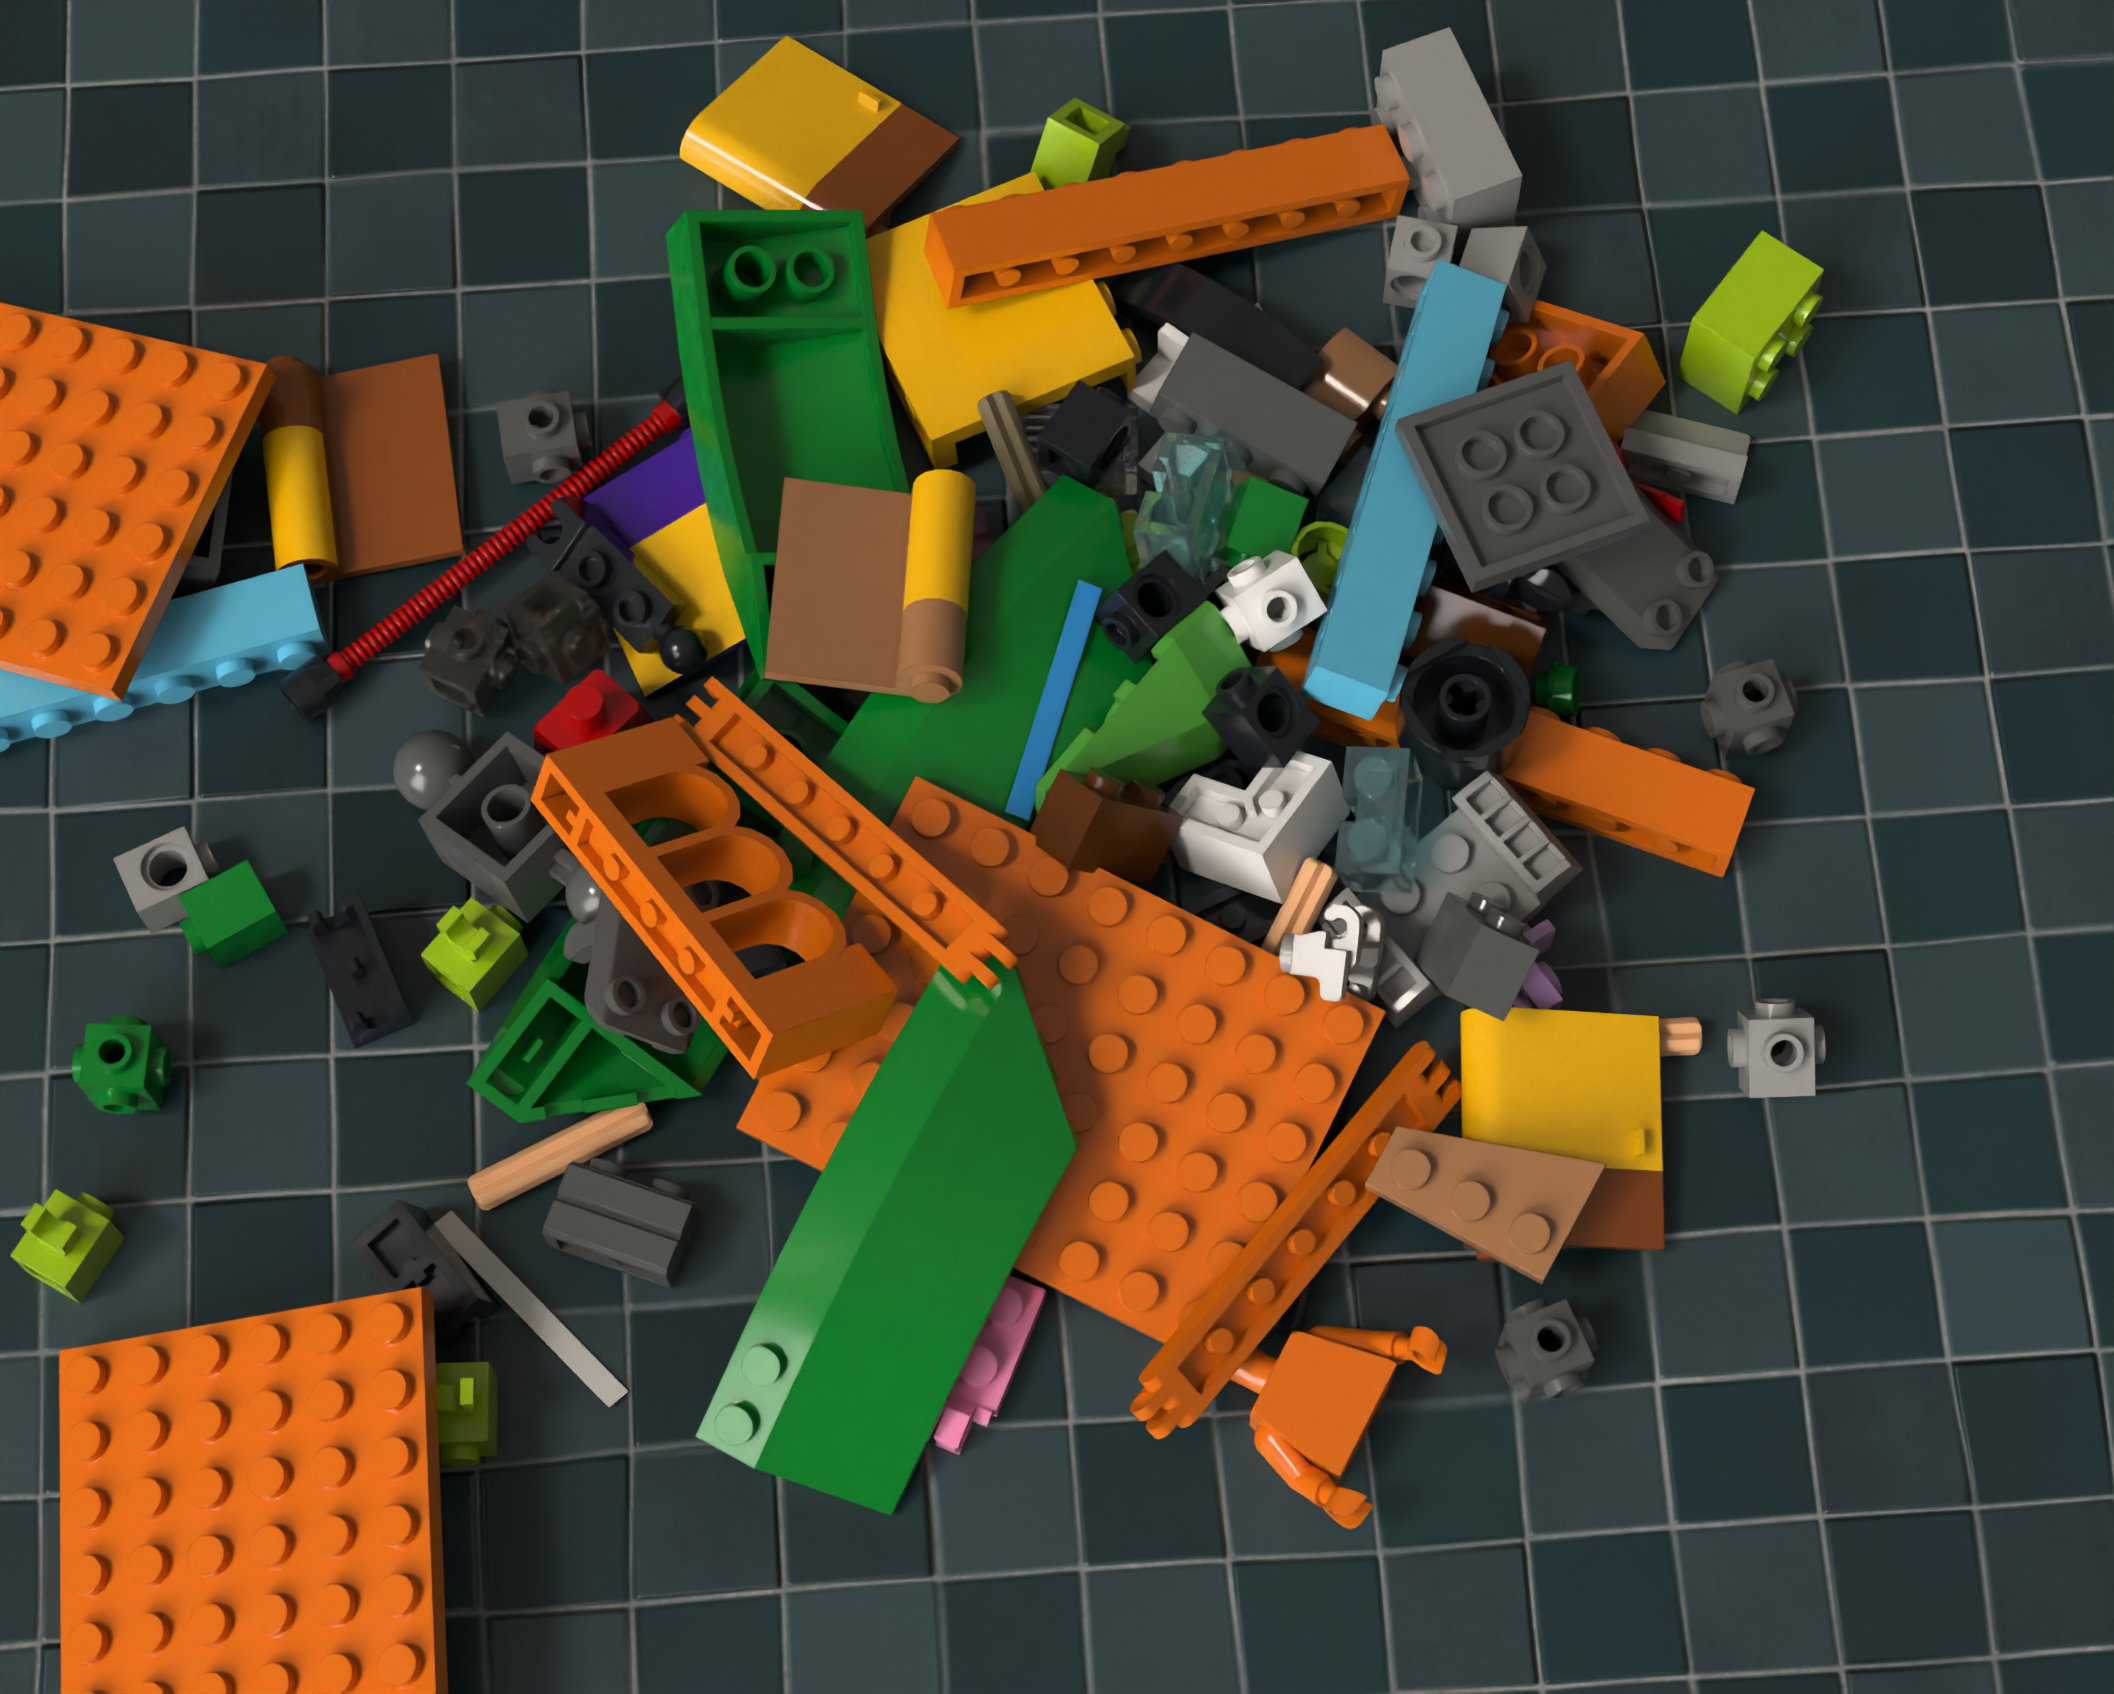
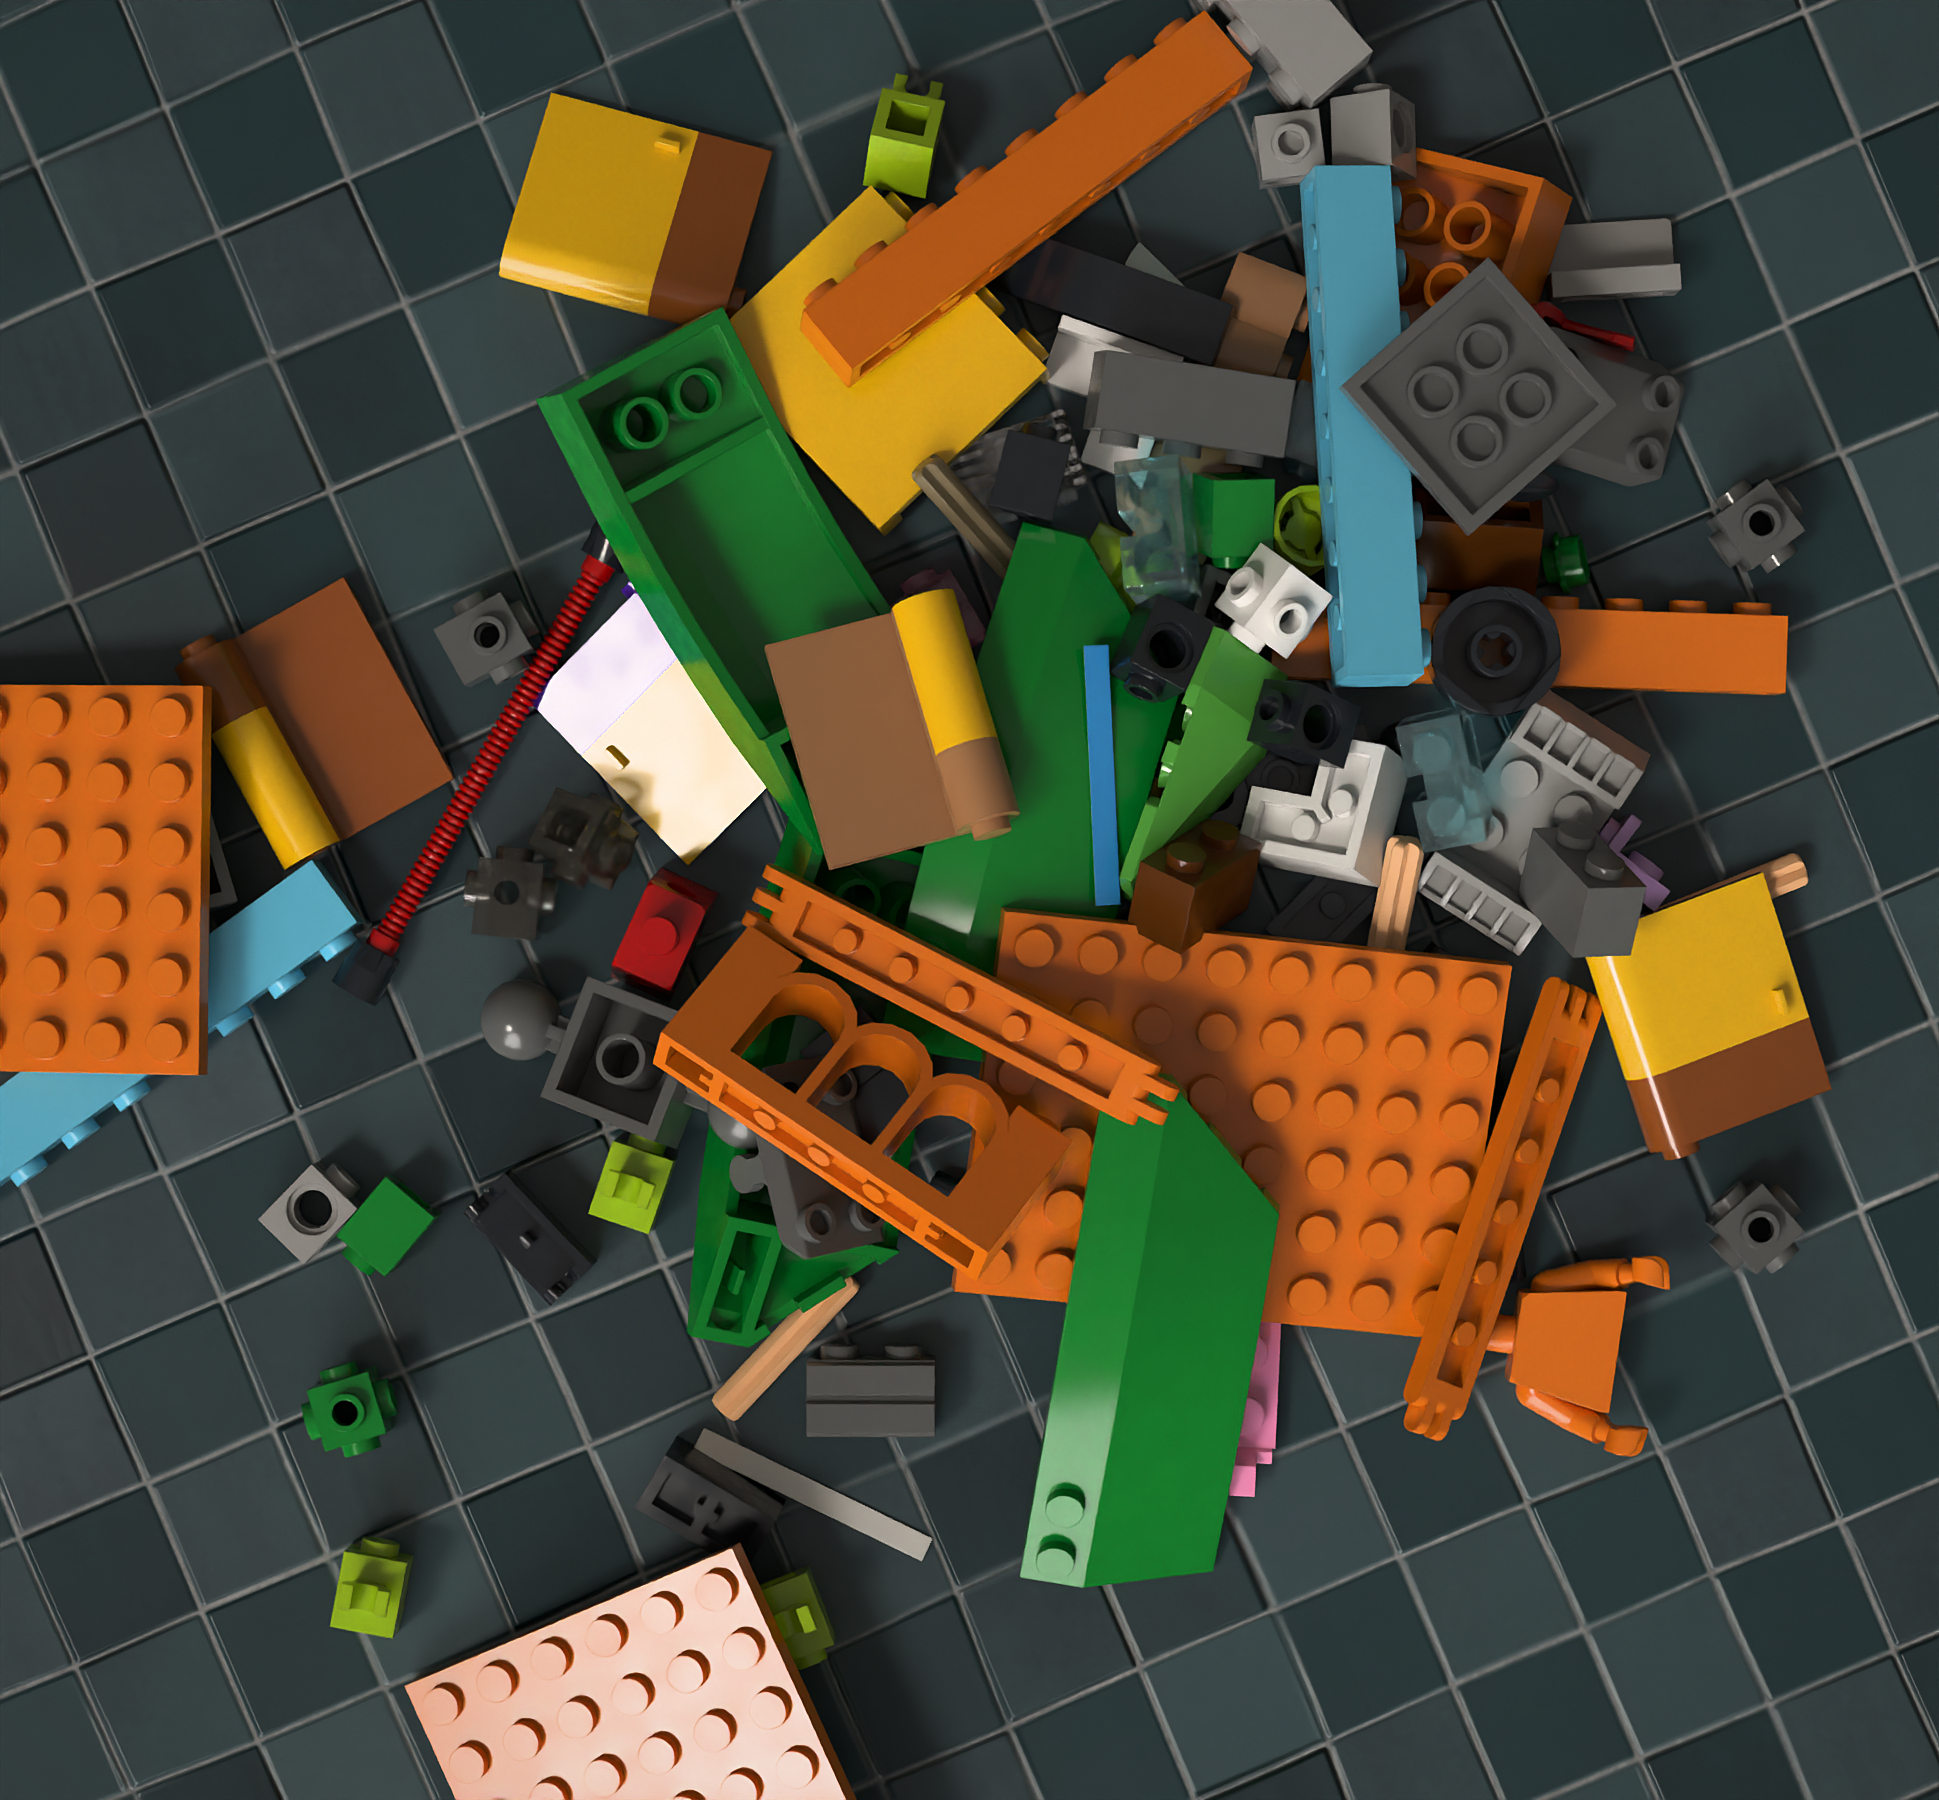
camera: 25 degrees left, 20 degrees up
black plate [526,496,708,675] -> none
piece [1279,905,1385,1001] -> none
medium nougat wing [1365,1126,1606,1284] -> none
lime brick [1677,230,1824,415] -> none
light grey brick [1727,998,1826,1098] -> none

